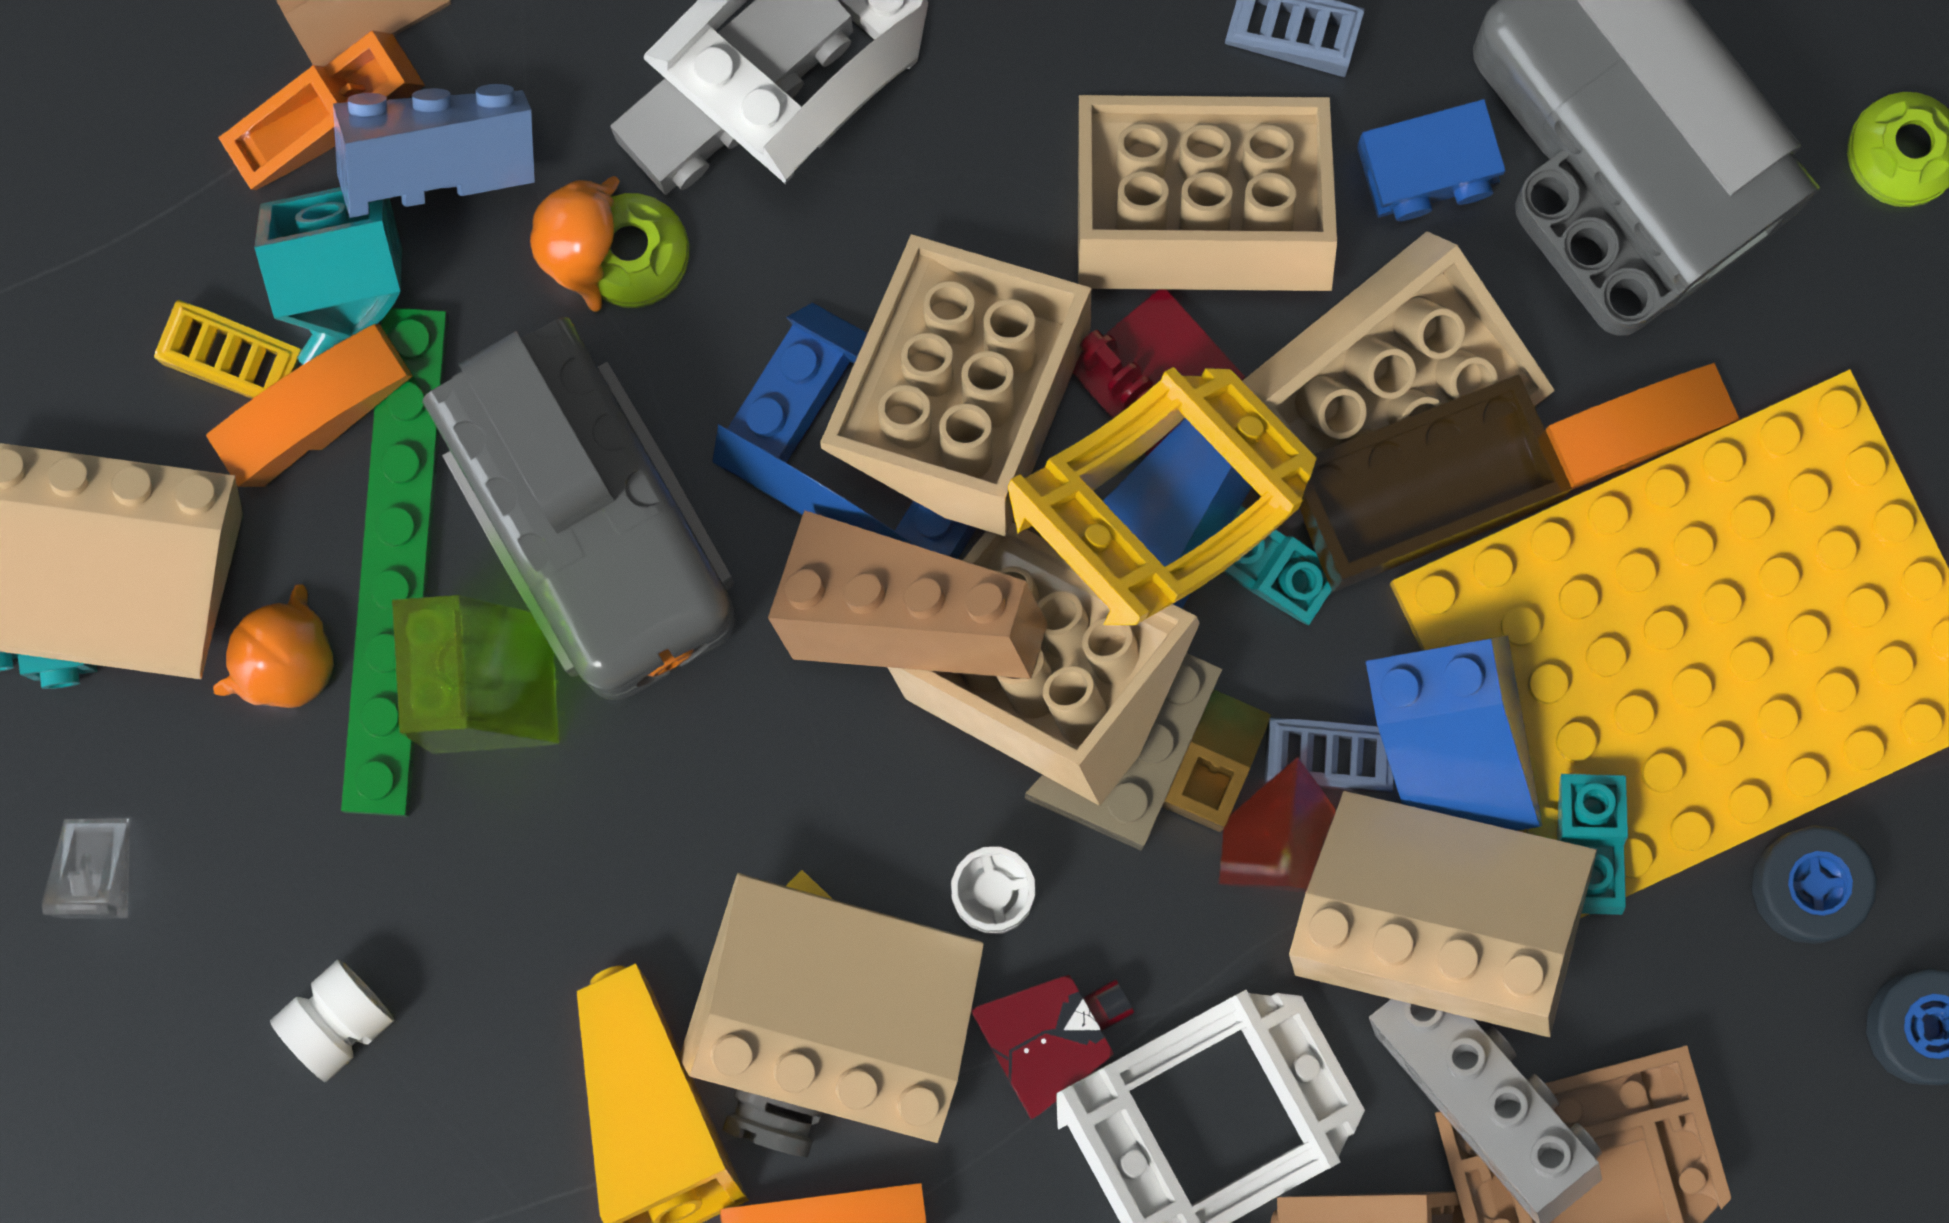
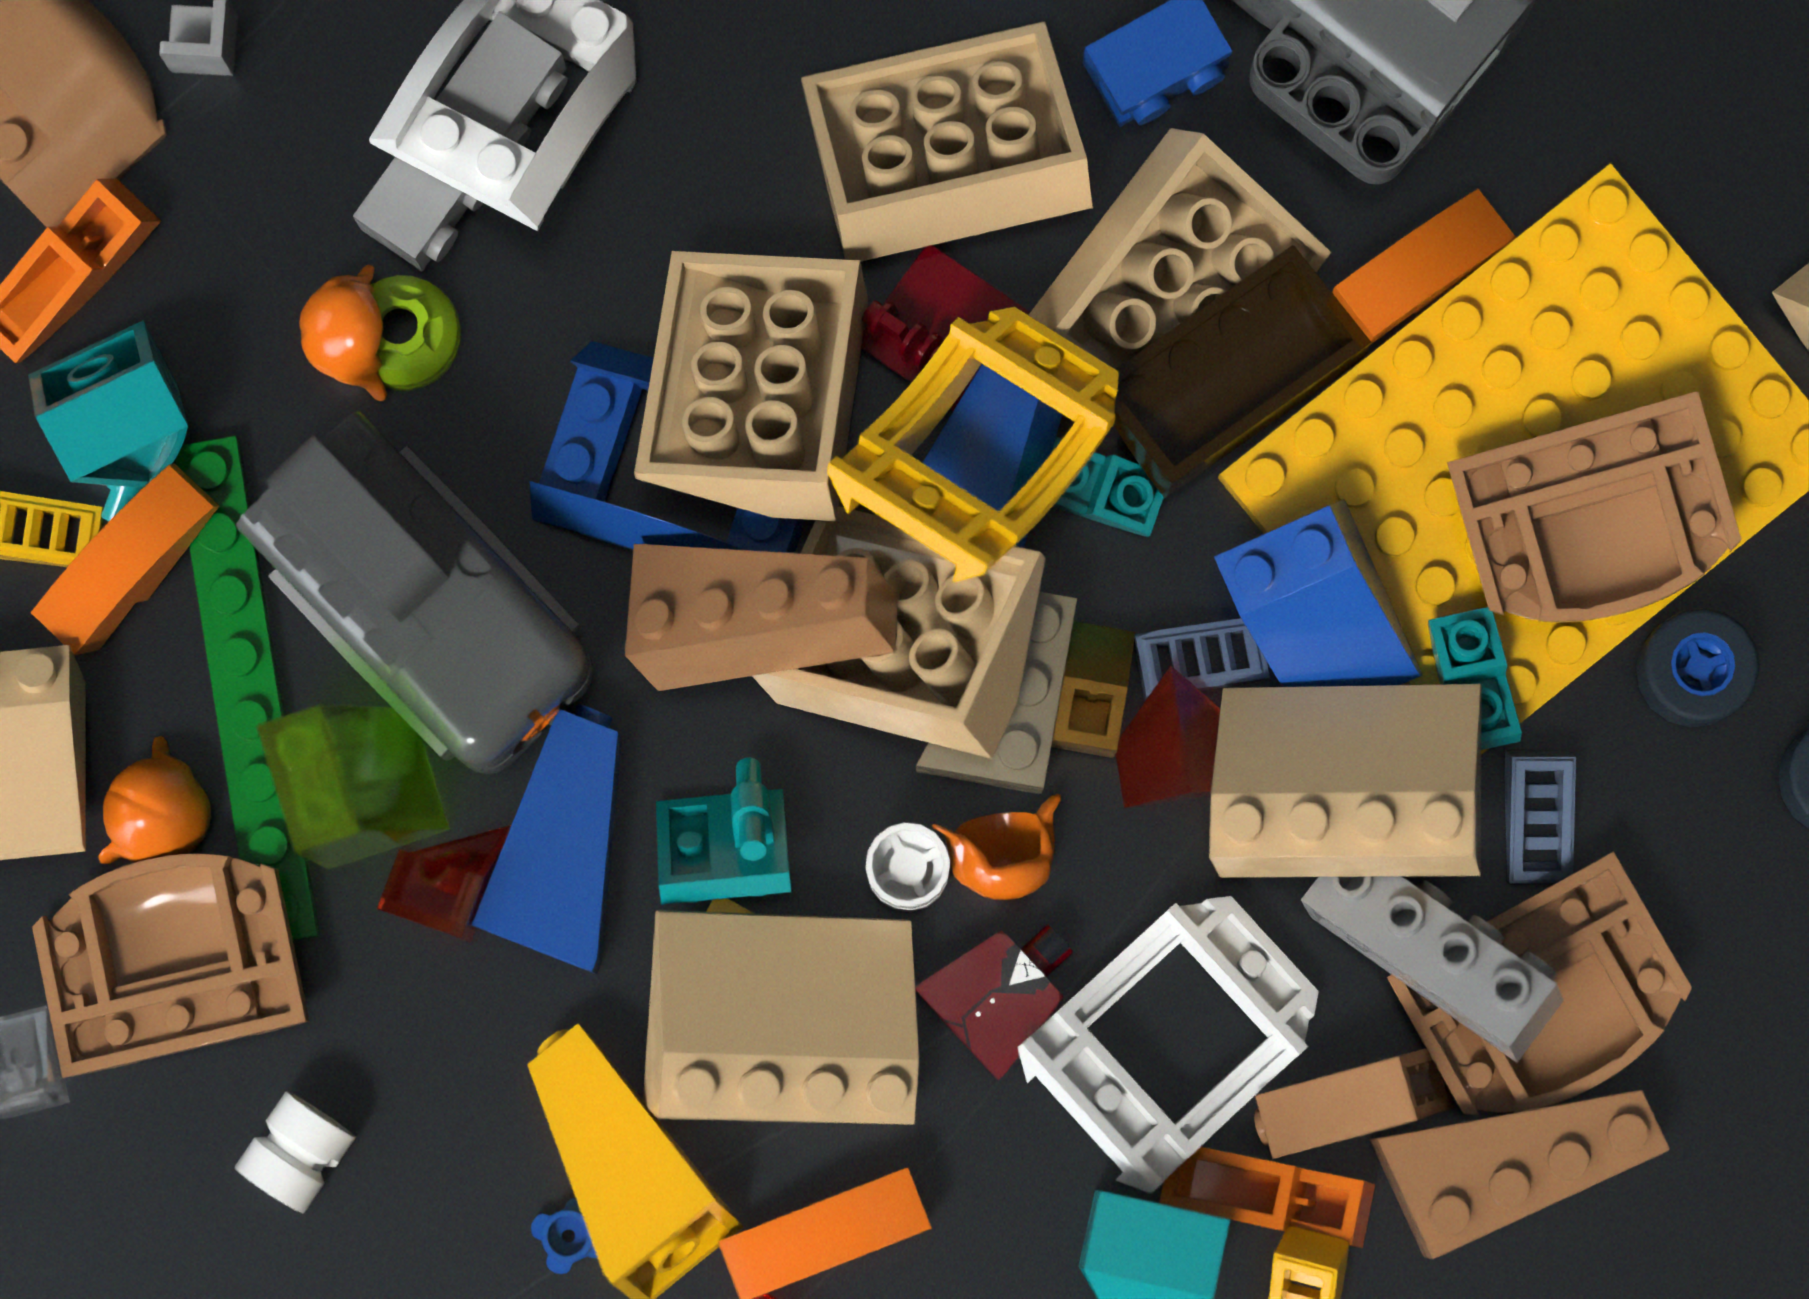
camera: 15 degrees left, 0 degrees up
medium blue wedge [333,84,535,218] -> none
dark grey wheel [722,1089,822,1158] -> none
none -> medium nougat slope [32,854,309,1078]
none -> clear red slope [377,825,511,943]
none -> blue slope [472,704,622,974]
none -> blue plate [531,1198,598,1274]
none -> teal plate [656,757,791,905]
none -> orange hair [931,794,1061,900]
none -> medium nougat slope [1447,391,1741,623]
none -> sand blue slope [1504,749,1576,884]

